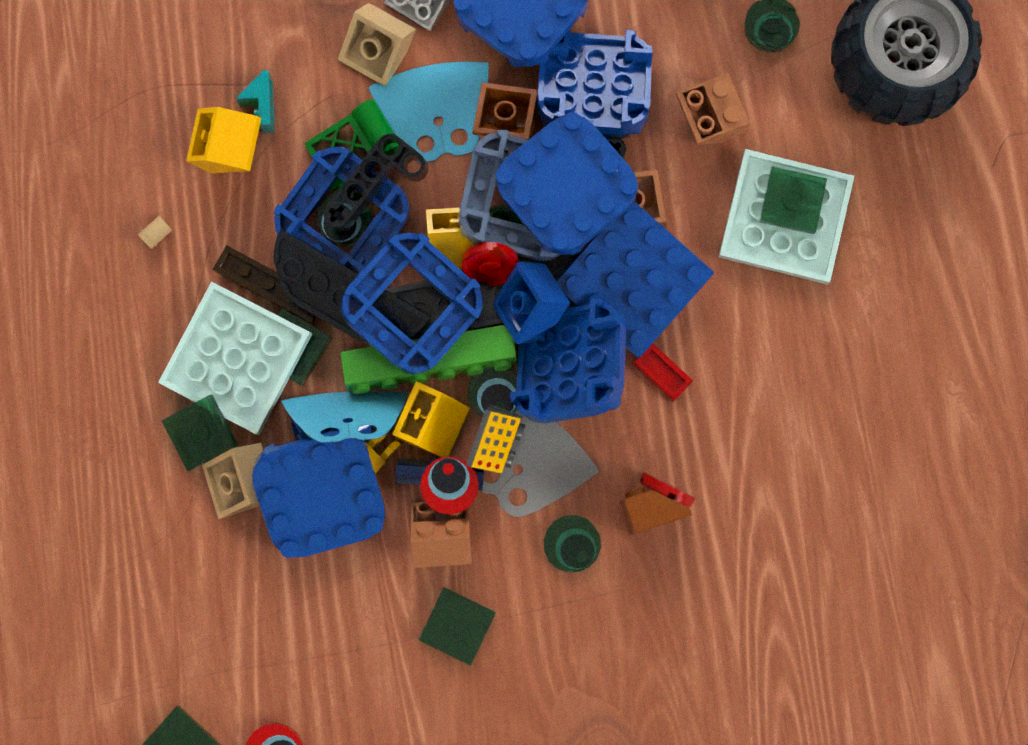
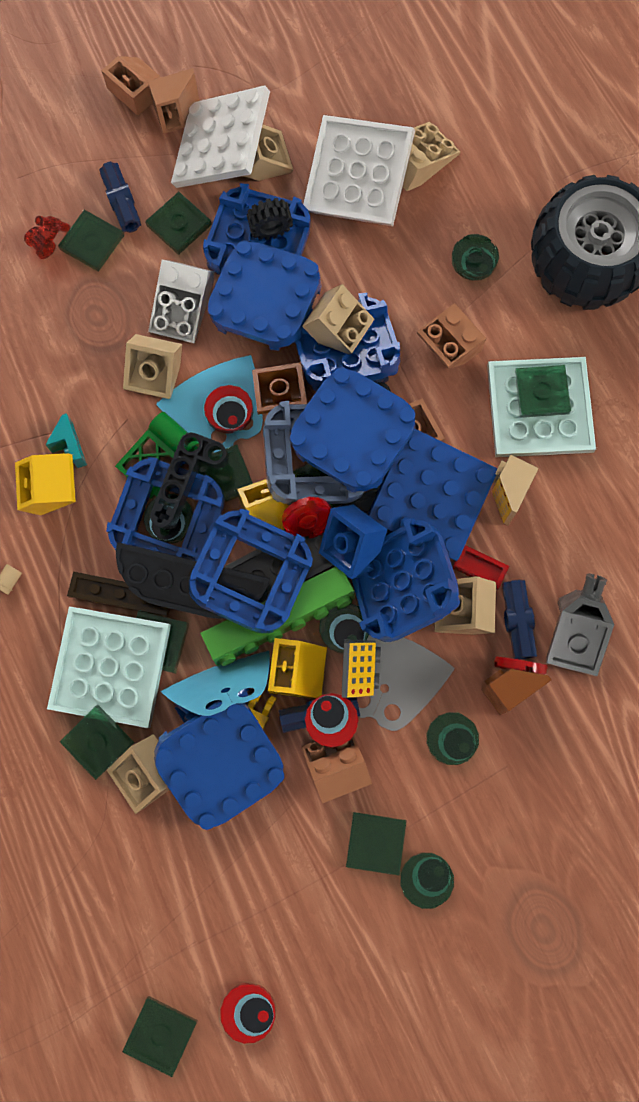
camera: 15 degrees left, 5 degrees down
none -> clear green tile [198,444,253,502]
none -> tile [204,385,253,434]
none -> tan slope [302,284,374,355]
none -> clear green tile [400,852,454,909]
none -> tan slope [435,577,496,635]
none -> tan slope [492,455,539,525]
none -> dark blue piece [502,580,537,660]
none -> dark grey plate [546,573,614,676]

